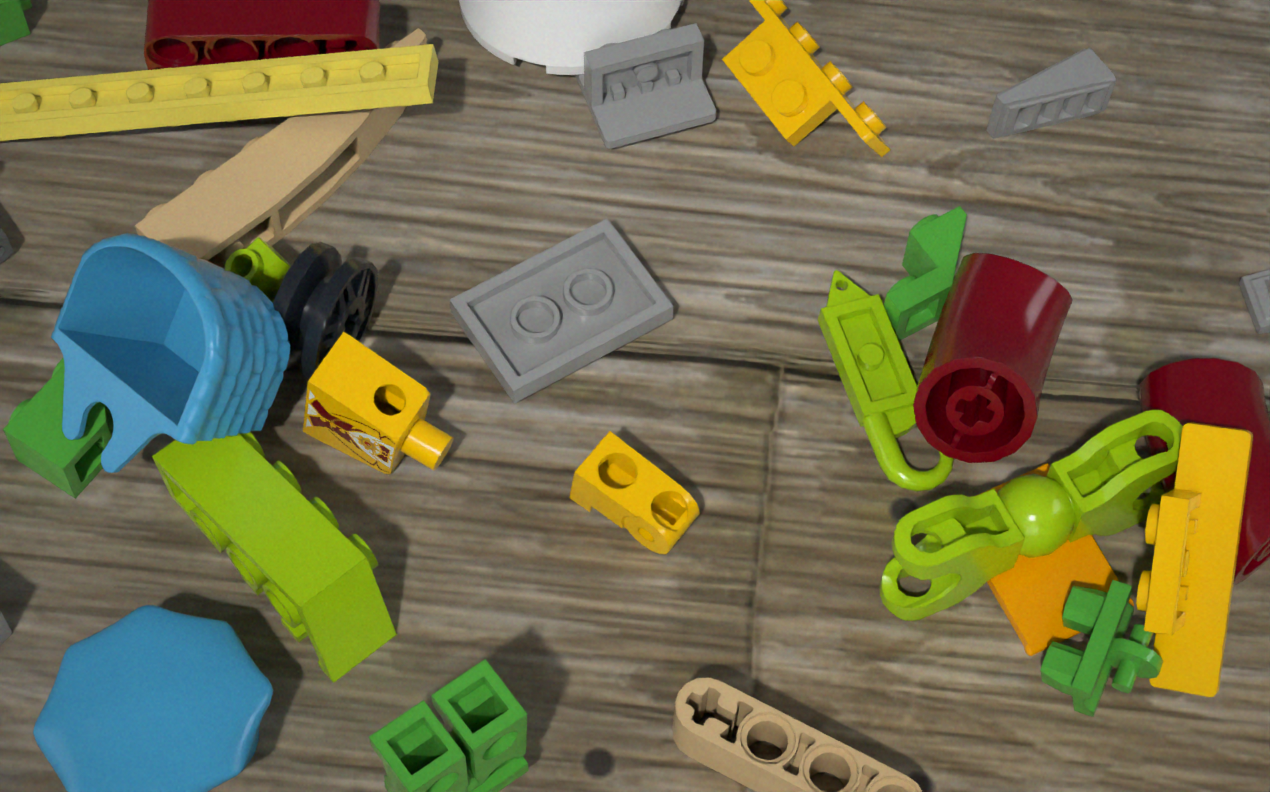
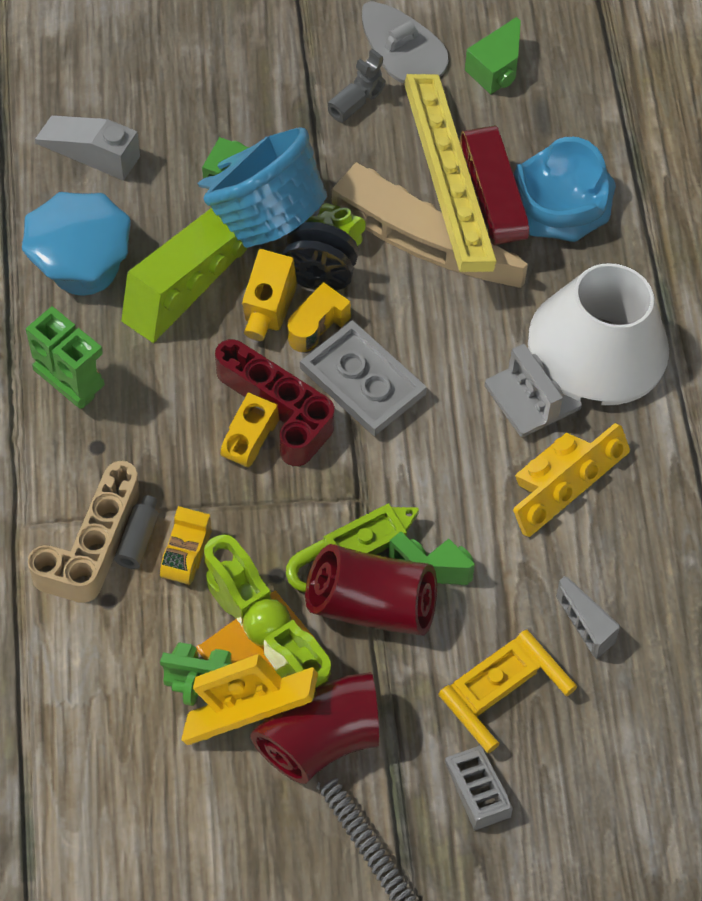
camera: 80 degrees right, 0 degrees up
none -> dark grey cylinder [114,495,159,569]
none -> yellow leg [160,506,212,585]
none -> dark red beam [215,339,335,466]
none -> yellow leg [287,282,351,352]
none -> yellow plate [438,629,577,753]

